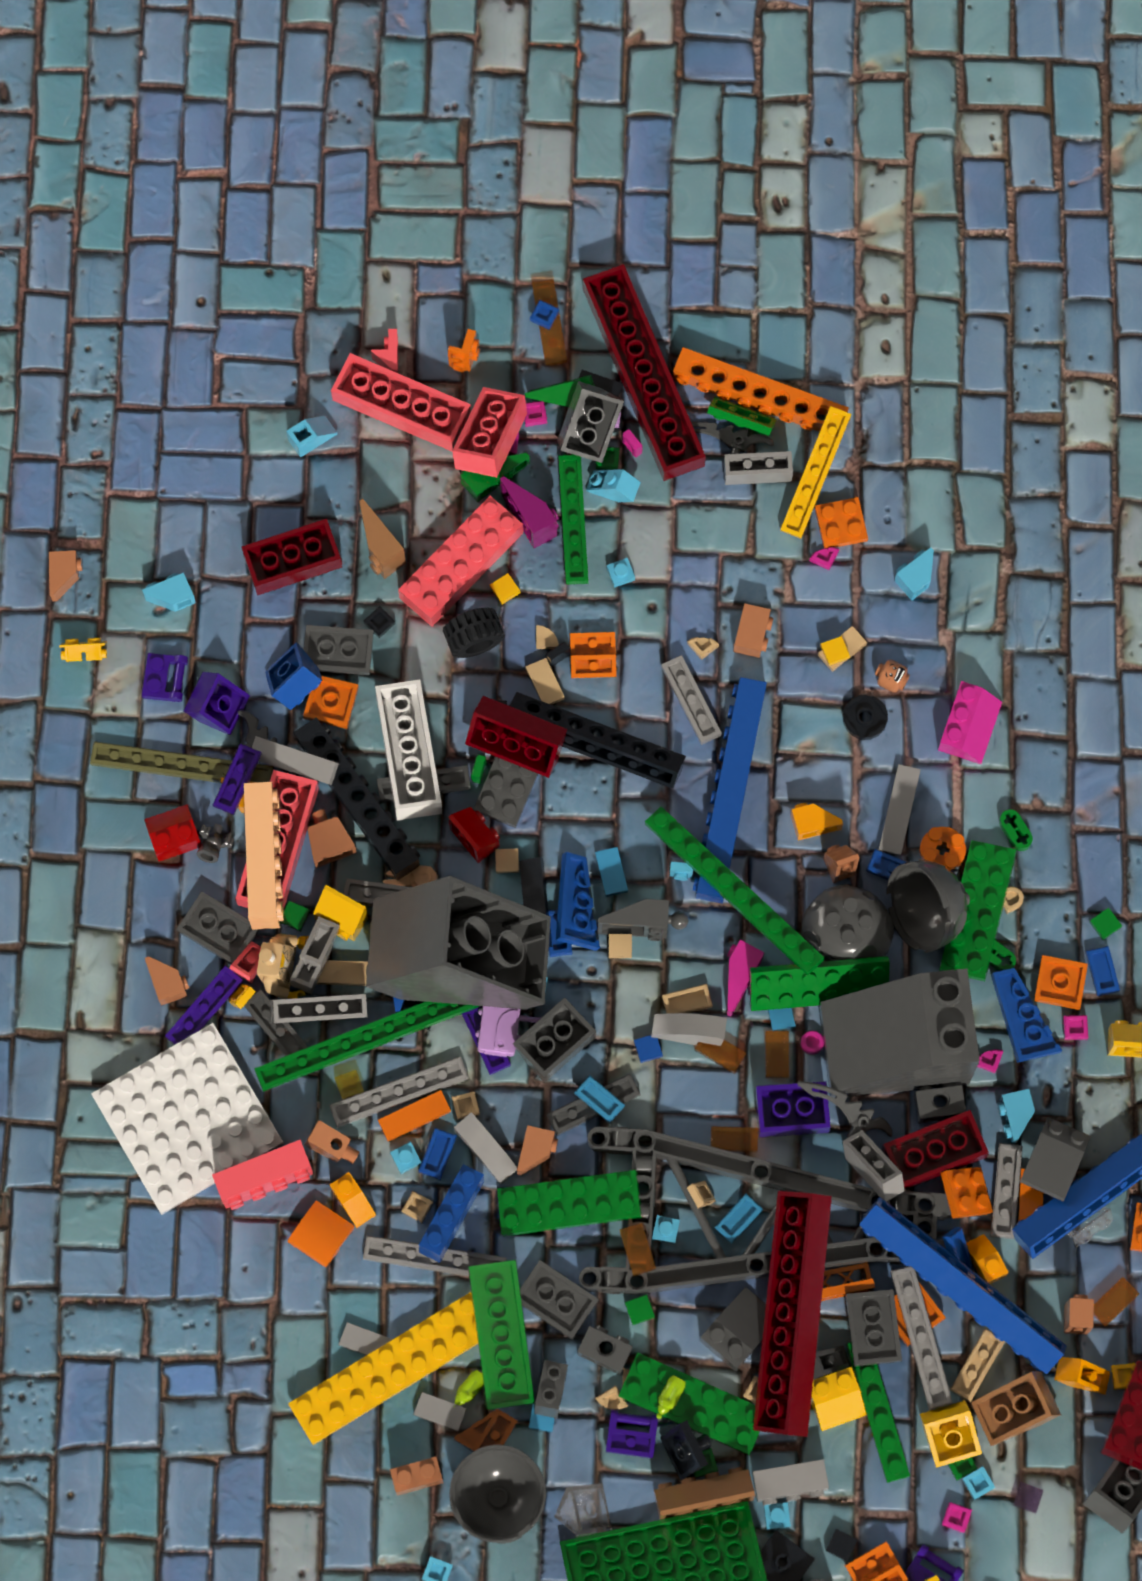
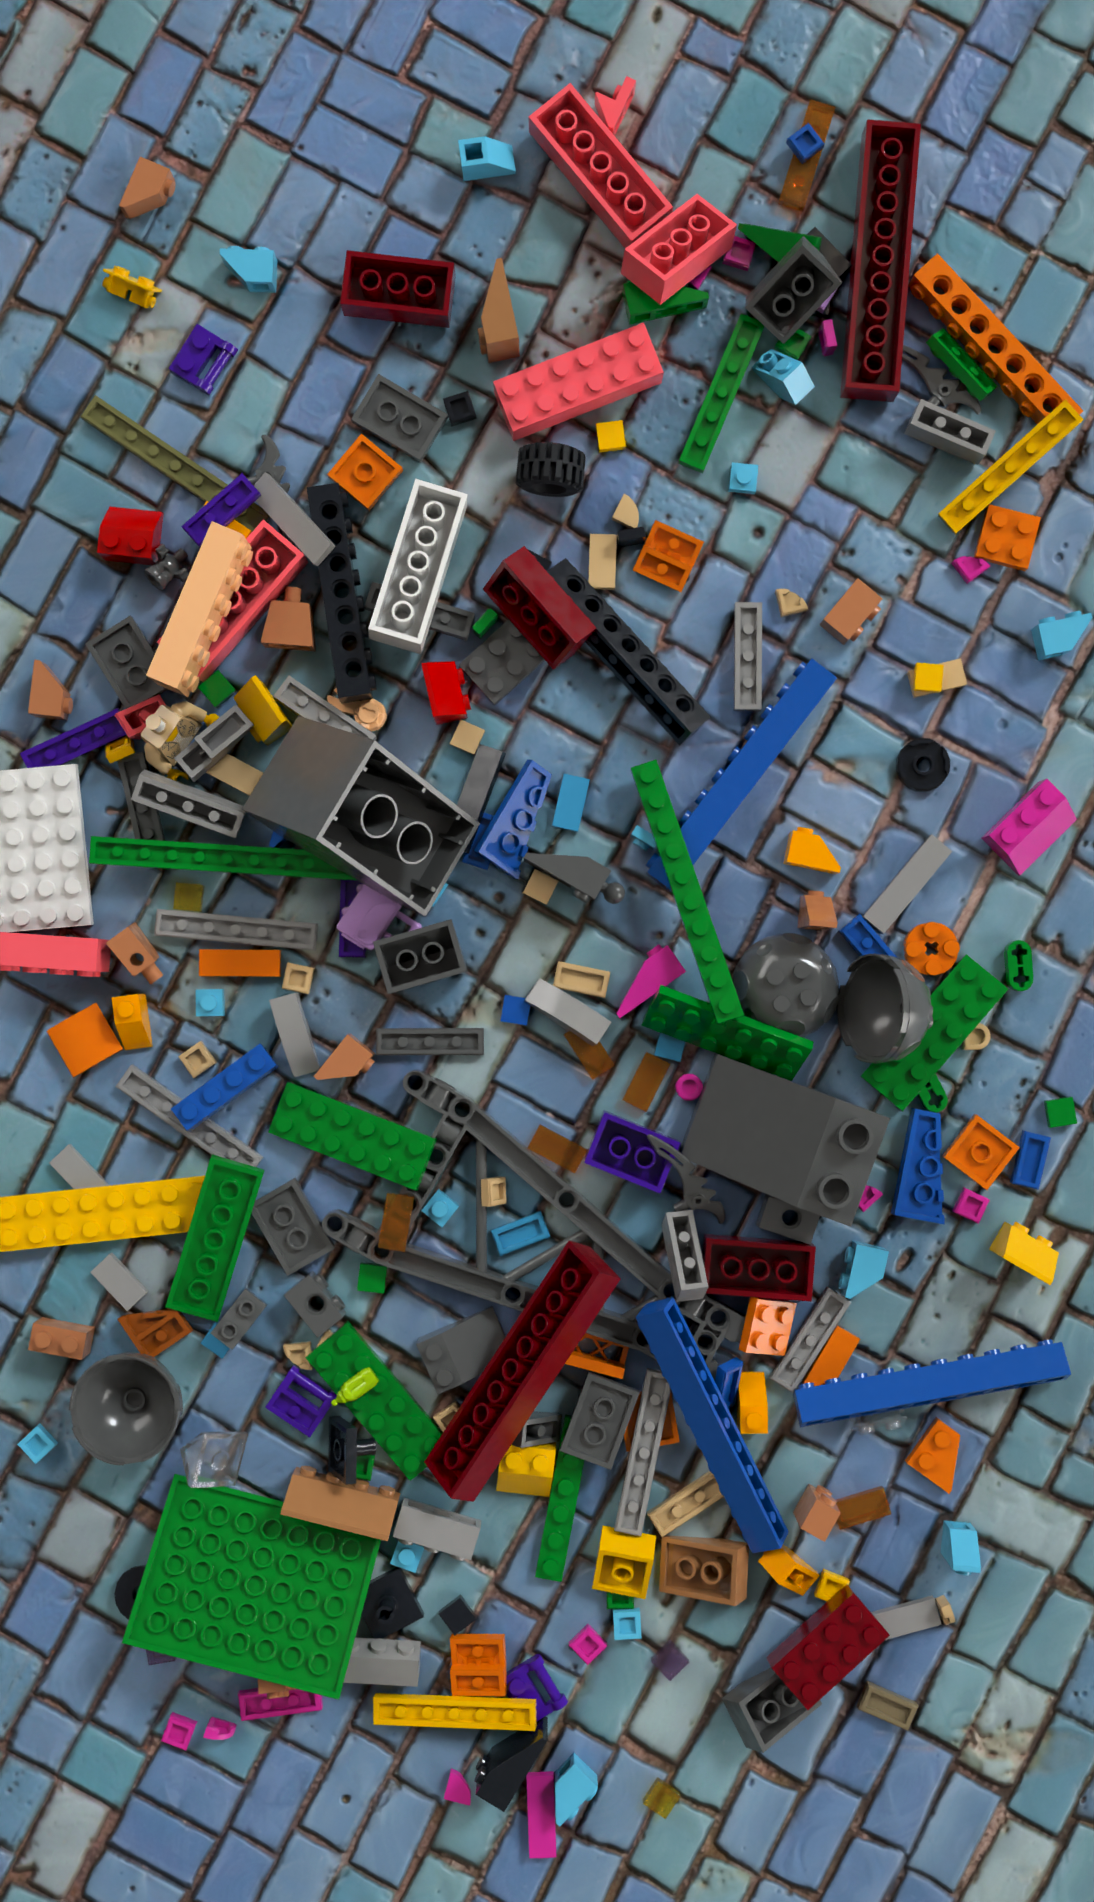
camera: 30 degrees right, 15 degrees up
dark purple slope [184,672,250,735] -> none
blue slope [265,642,322,710] -> none
blue tile [418,1128,457,1181] -> none
orange bracket [448,329,480,372] -> none
lime piece [453,1370,484,1408] -> none
magenta slope [500,477,559,549] -> none
dark azure tile [574,1075,625,1124] -> none
nougat head [875,659,910,693] -> none
dark grey slope [1020,1117,1091,1202] -> none

